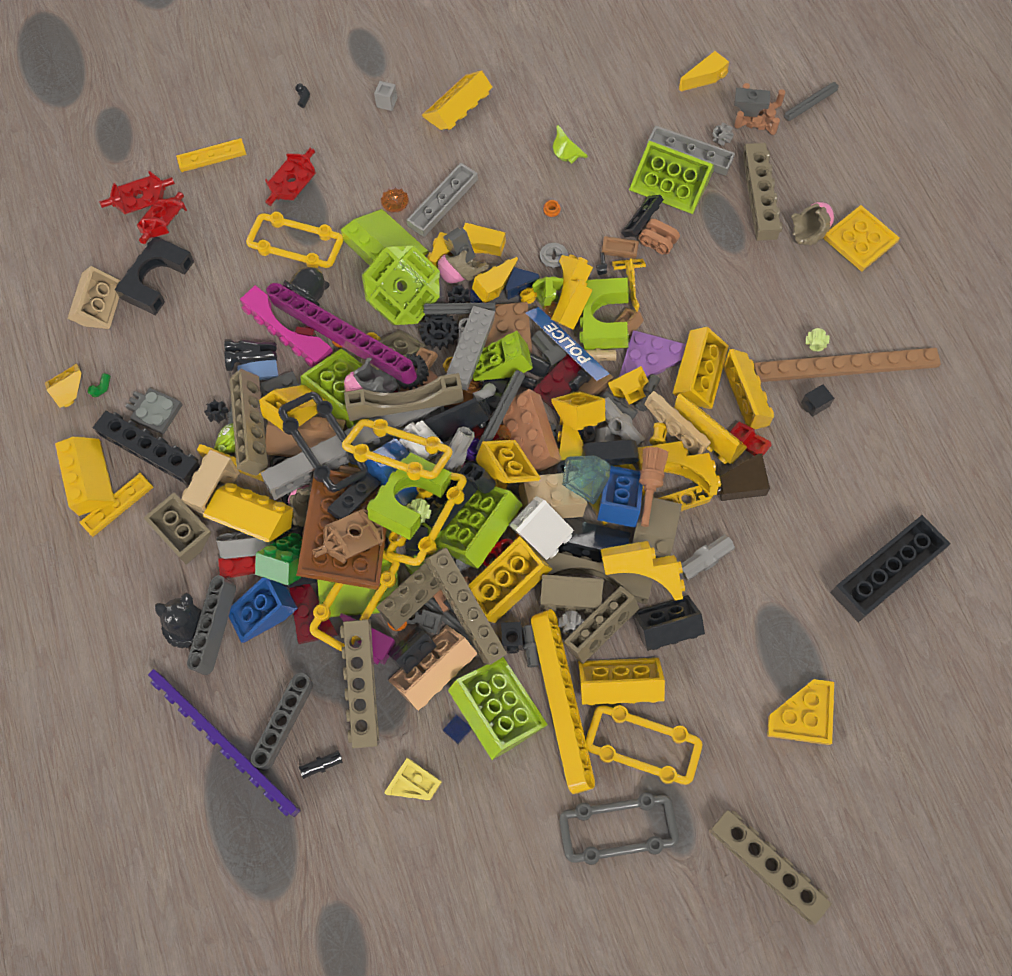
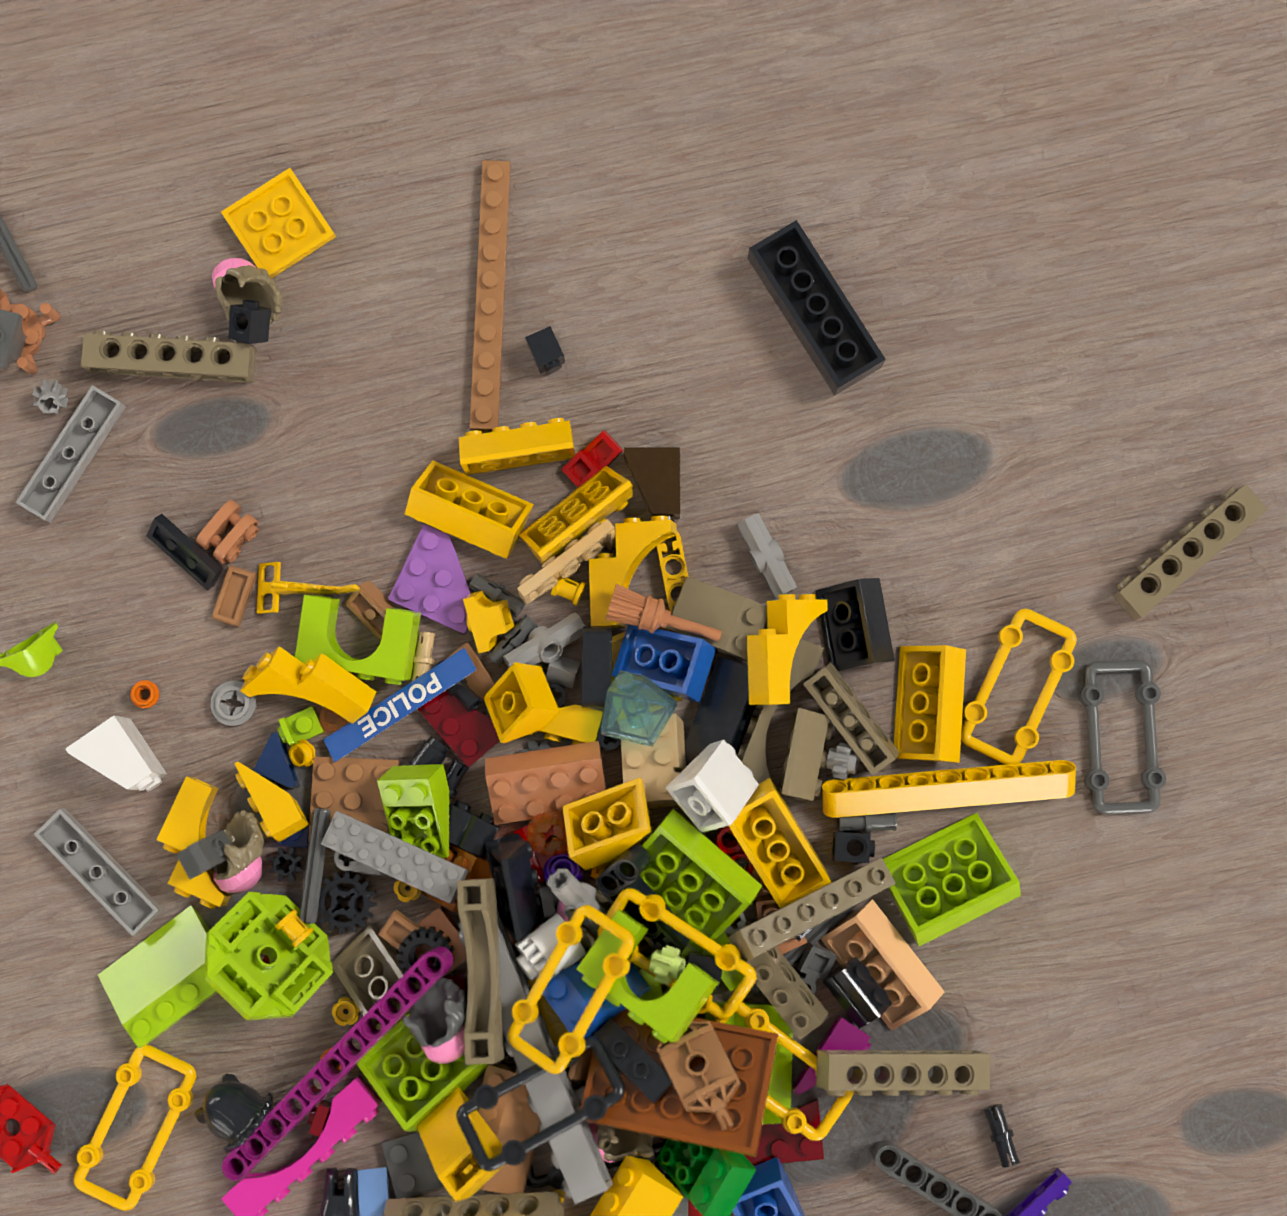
camera: 85 degrees left, 15 degrees up
clear orange gear [381,187,409,212] -> none
light yellow wing [384,758,442,800] -> none
clear blue plate [443,715,472,745] -> none
light grey arm [473,383,496,399] -> none
dark grey axle [475,370,525,452] -> none
dark grey piece [531,330,566,367] -> none
lime bracket [543,276,563,306] -> none
black hand [596,252,607,275] -> none
lime slope [629,141,714,215] -> none
yellow plate [767,679,834,745] -> none
yellowish green gear [806,328,830,351] -> none
none -> white slope [65,715,167,792]
none -> black brick [228,300,271,344]
none -> yellow bush [275,909,314,948]

